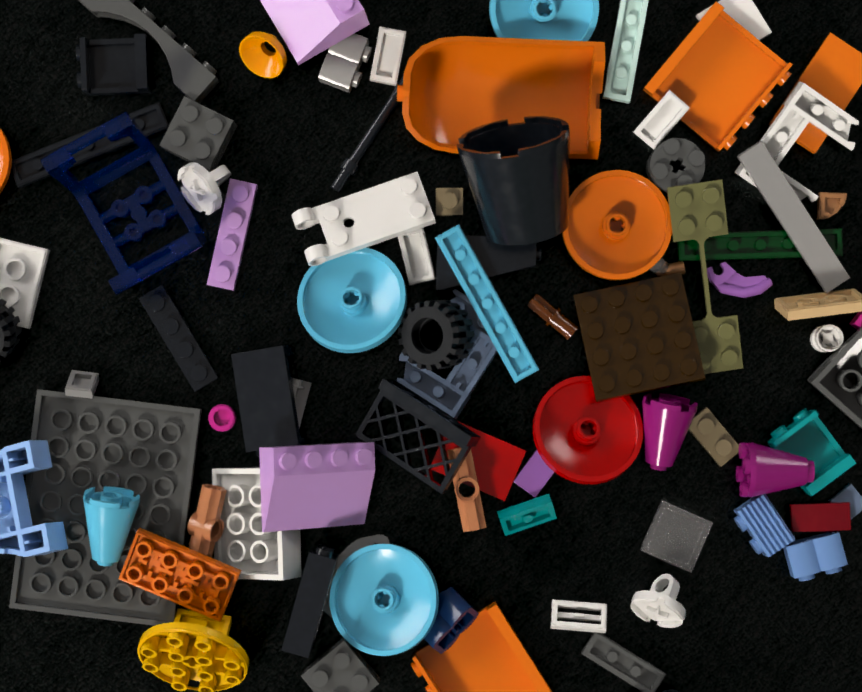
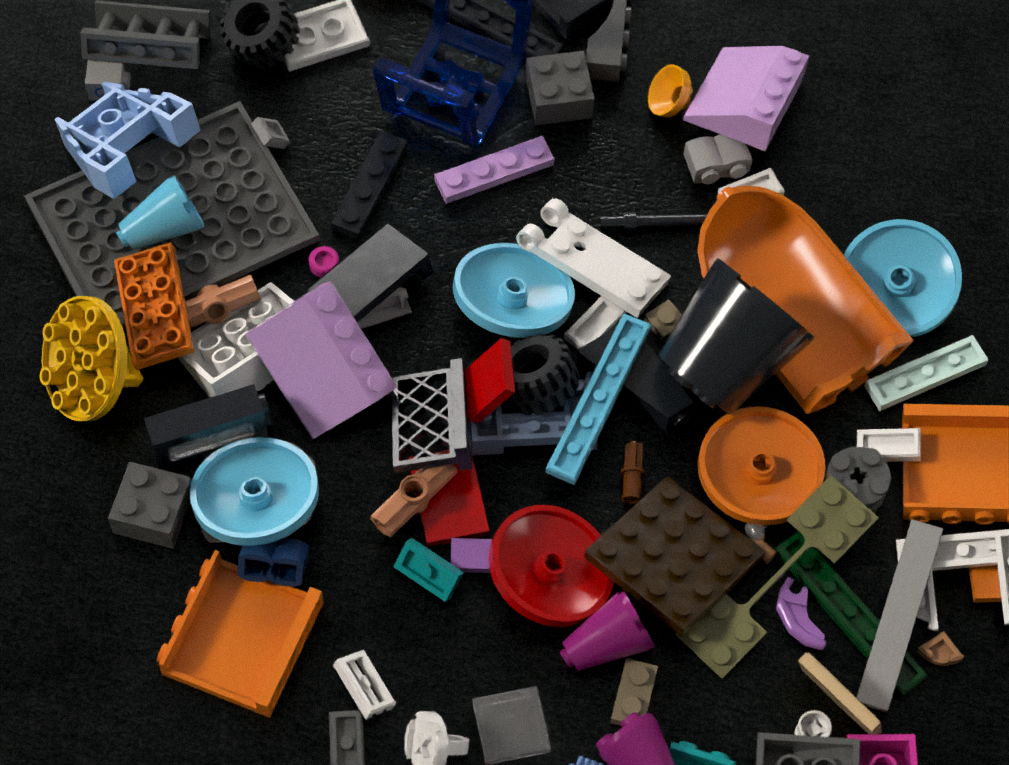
camera: 50 degrees right, 25 degrees down
white tile [177,162,232,215] -> none
none -> red tile [465,338,515,424]

